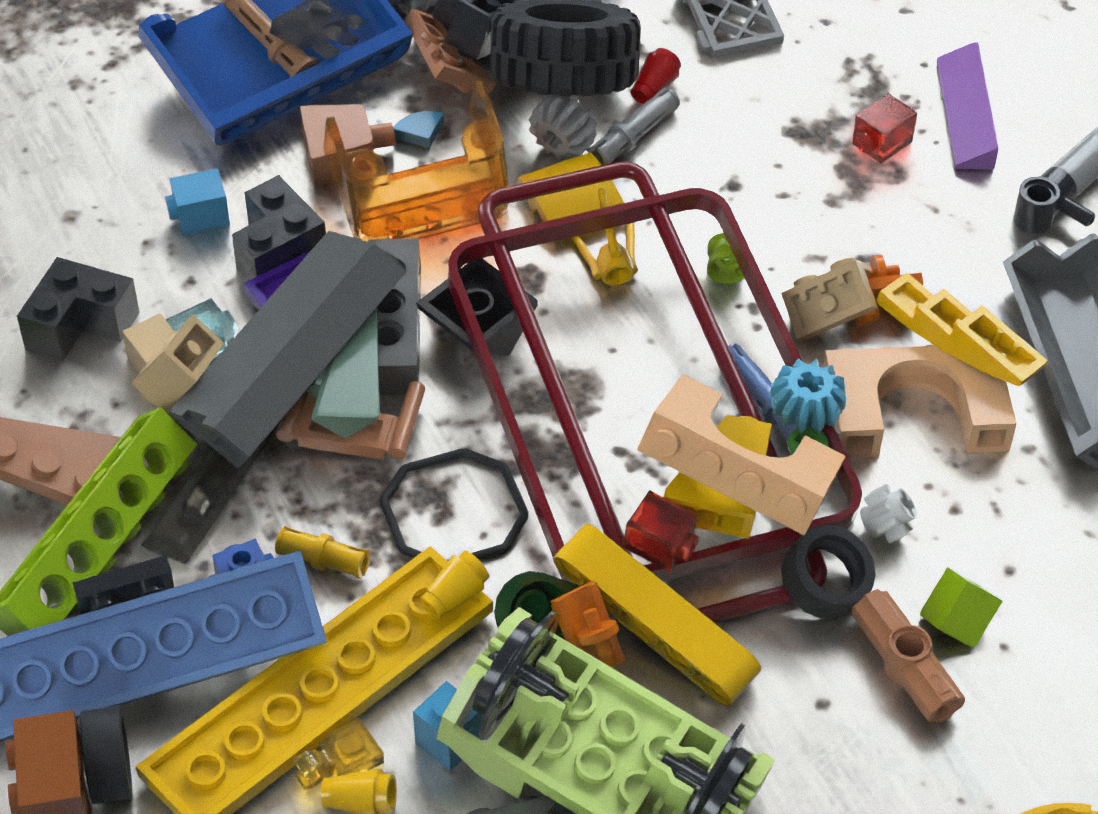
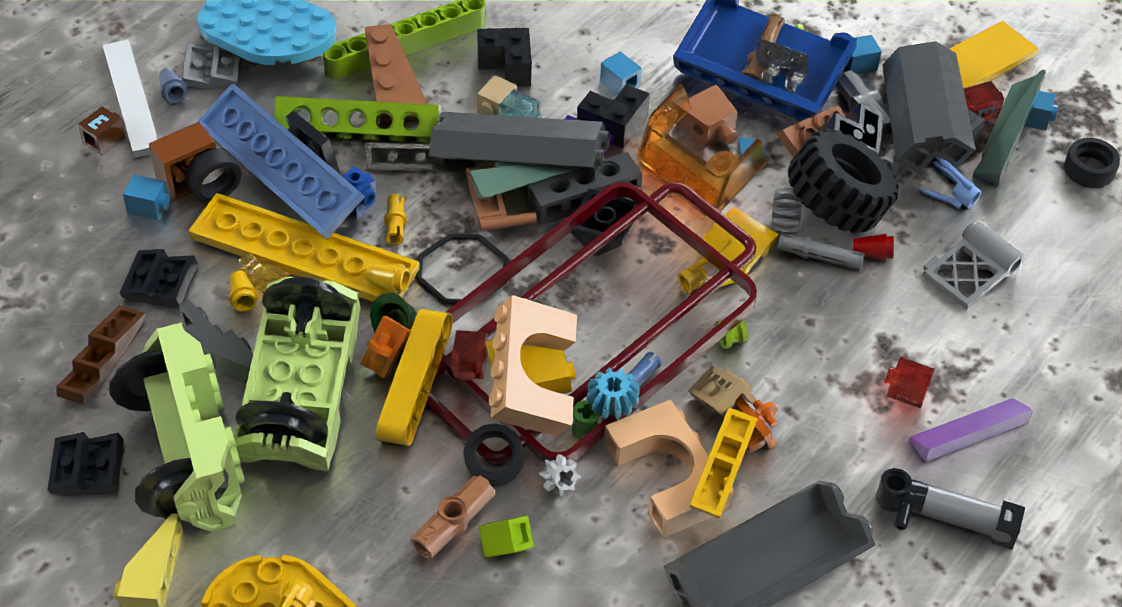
camera: 65 degrees right, 0 degrees up
tan slope [131,314,225,412] -> none

